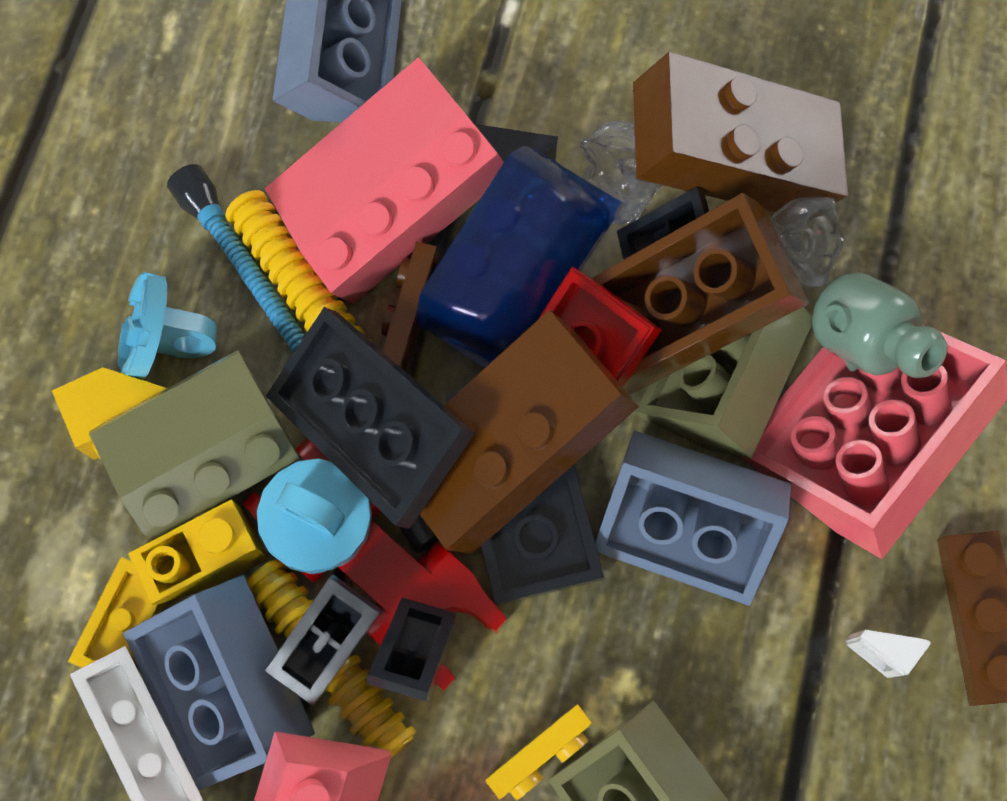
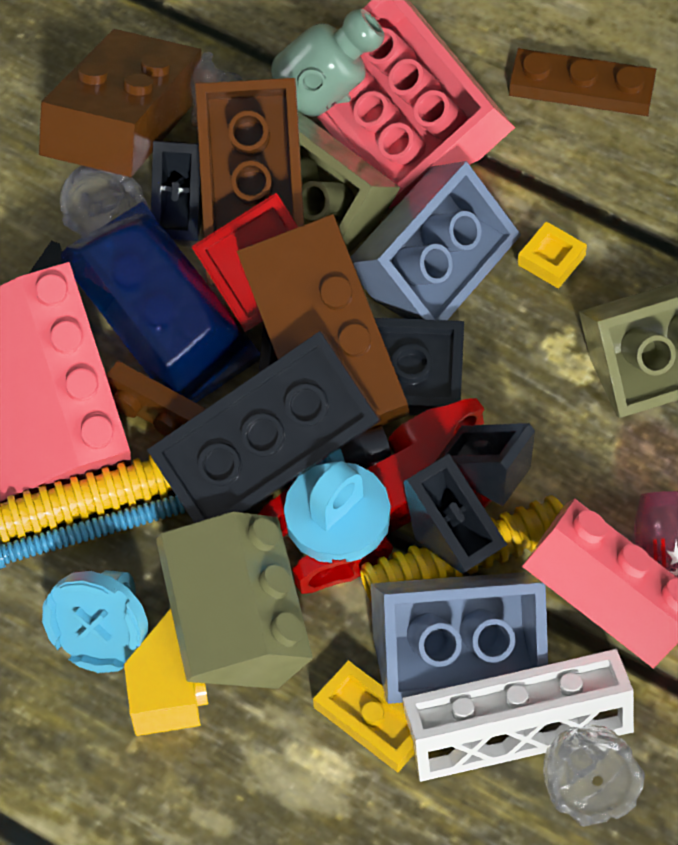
camera: 70 degrees left, 15 degrees down
yellow slope [128,499,269,605] -> none
yellow plate [485,704,592,801] -> none
white slope [845,630,931,678] -> none
none -> yellow plate [518,221,587,289]

